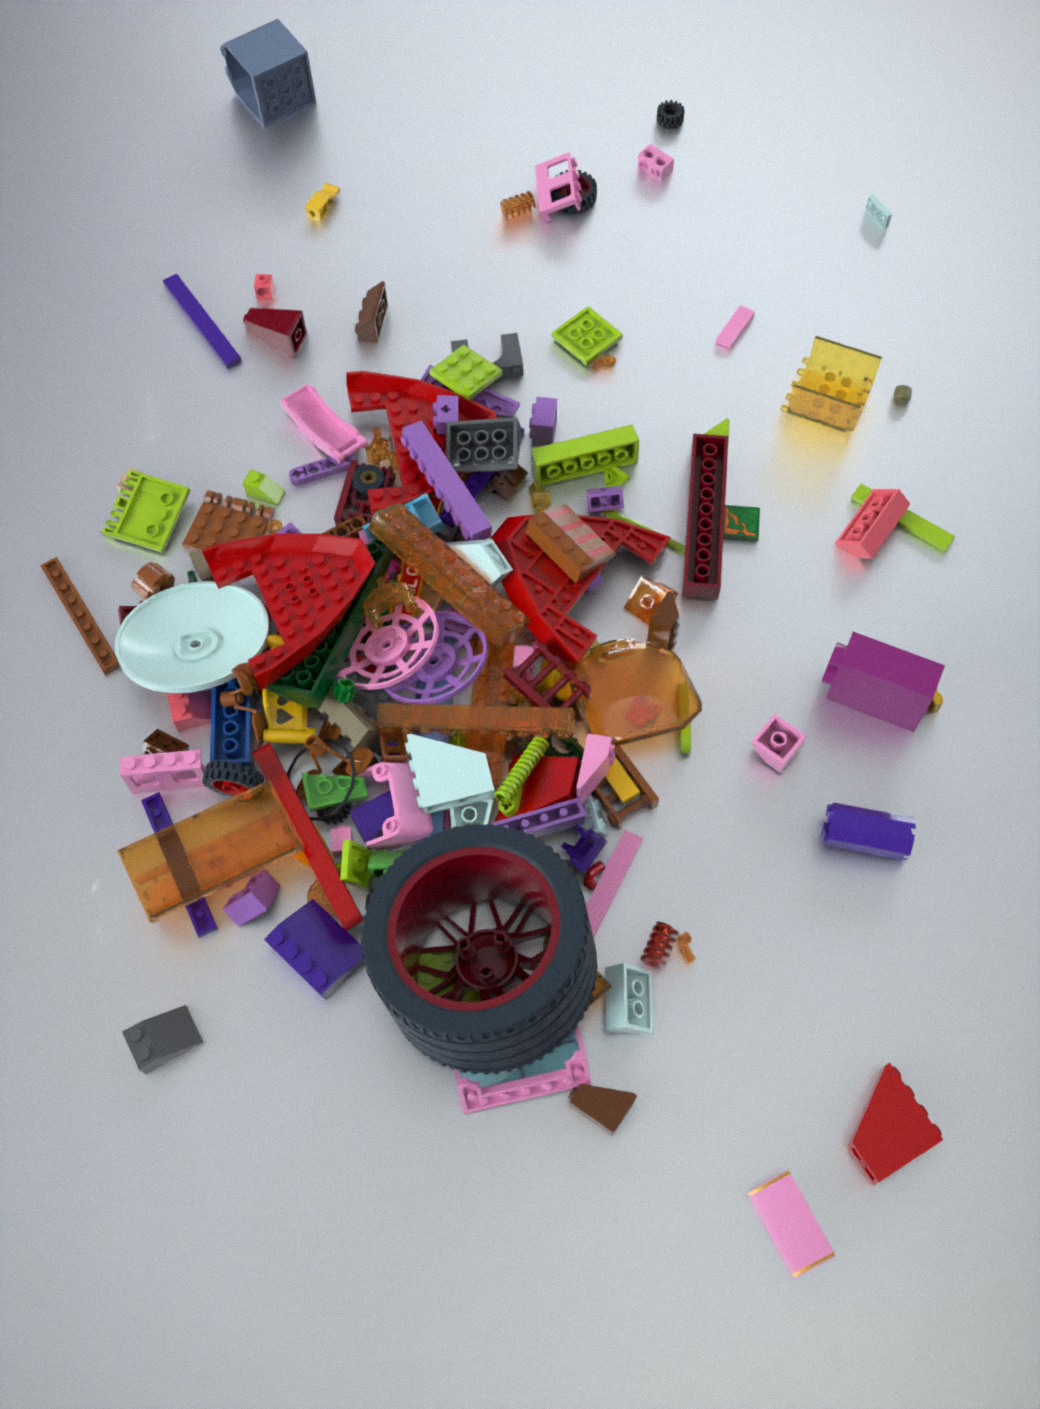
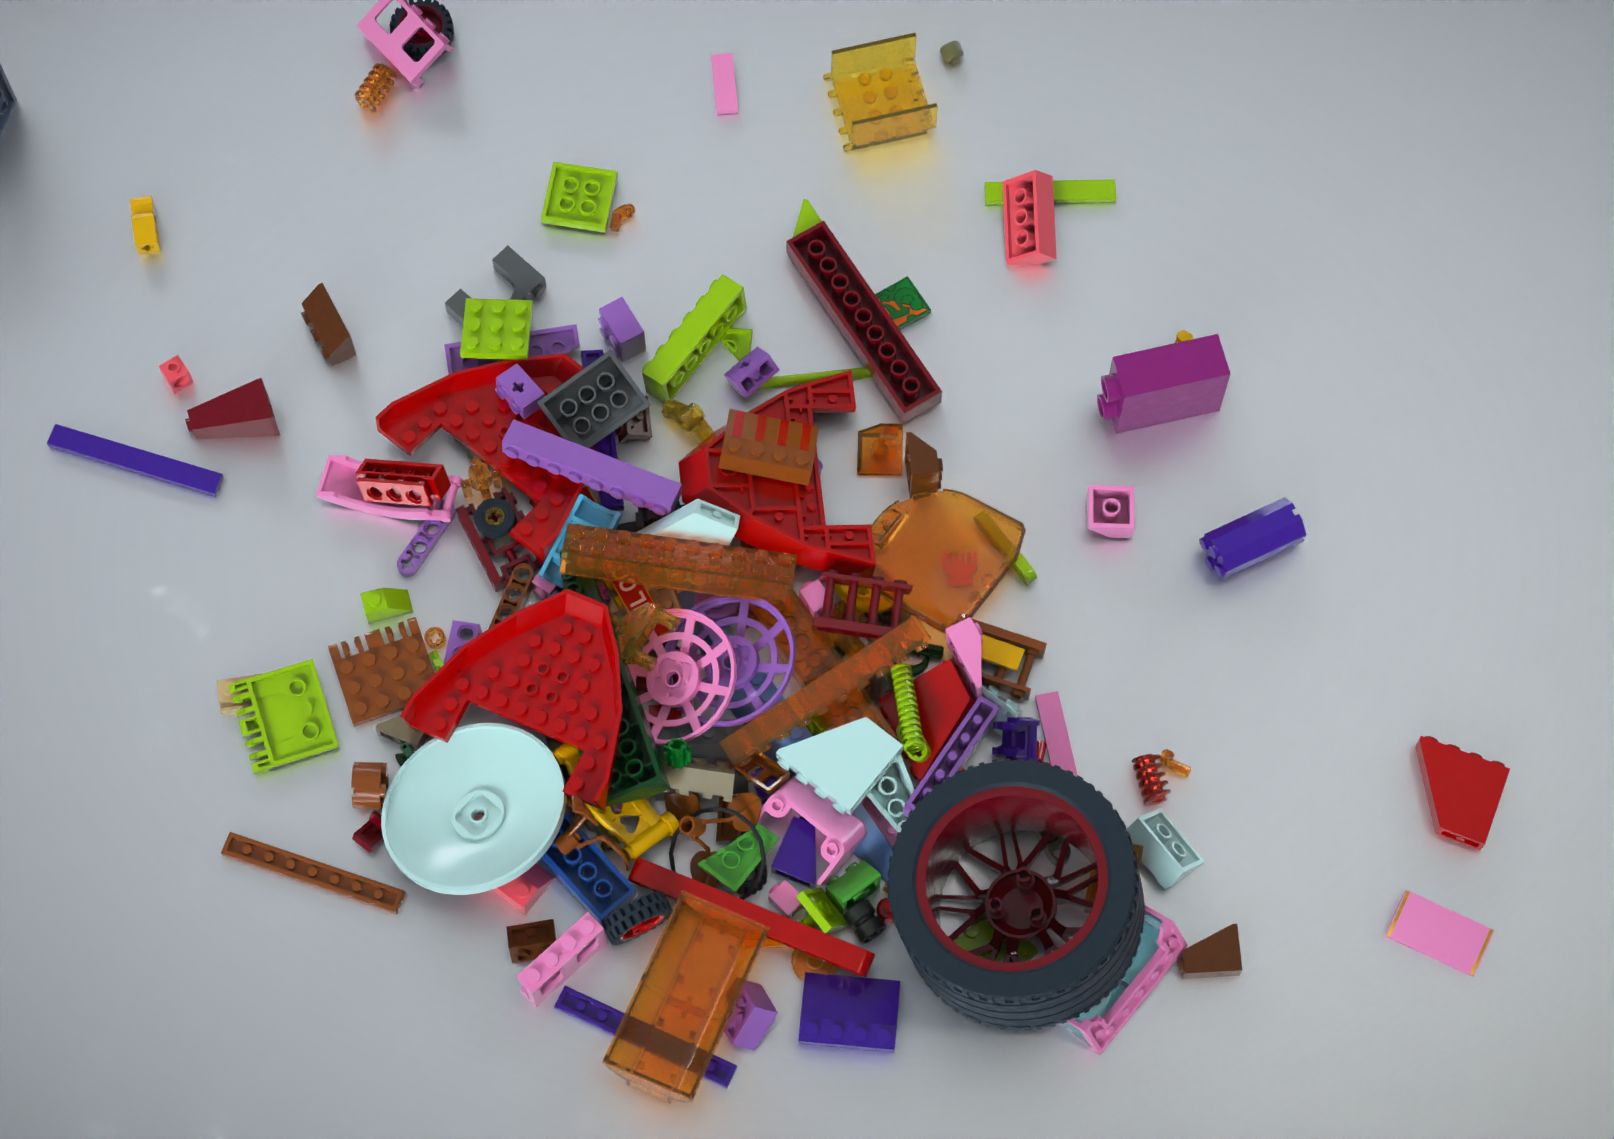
camera: 40 degrees left, 5 degrees up
none -> red brick [355,458,451,507]

